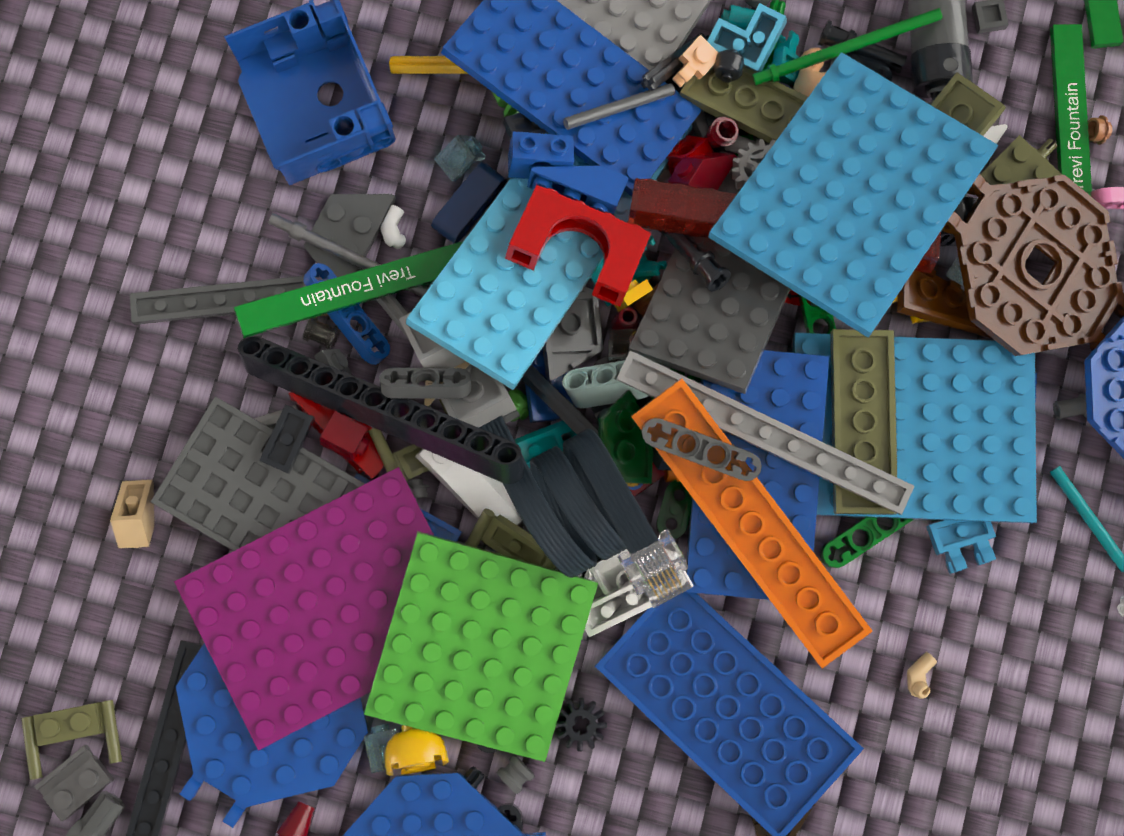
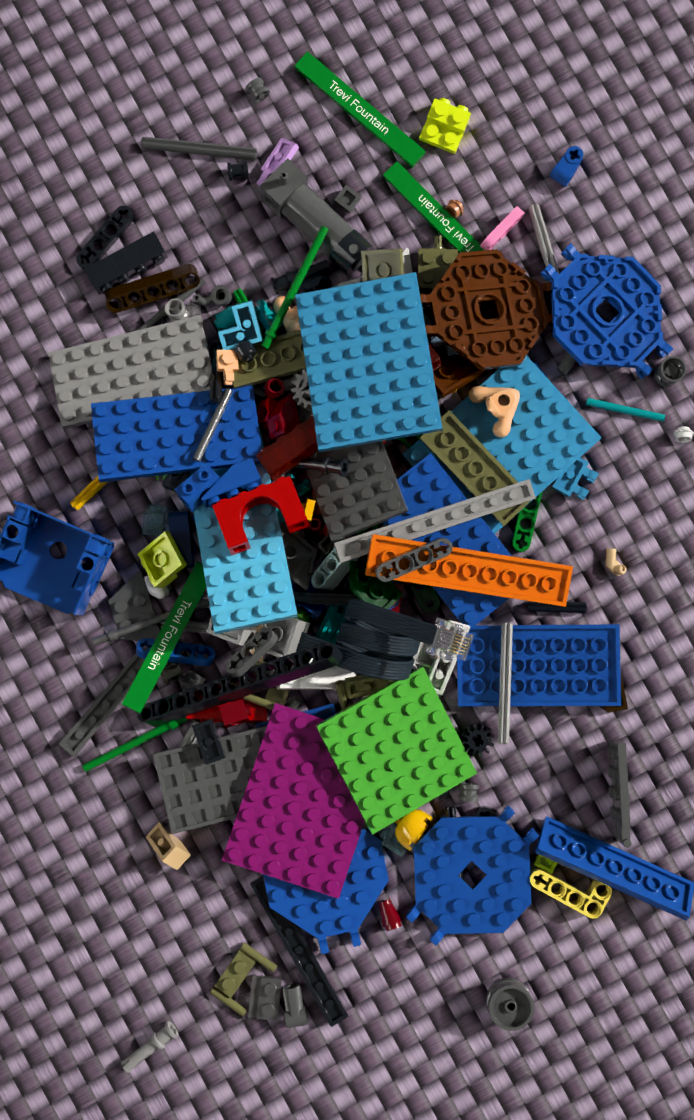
camera: 40 degrees left, 5 degrees up
none -> green bar [82,717,188,772]
none -> neon yellow plate [138,531,187,588]
none -> light nougat head [469,386,520,438]
none -> light grey axle [498,623,513,744]
none -> black axle [527,601,587,613]

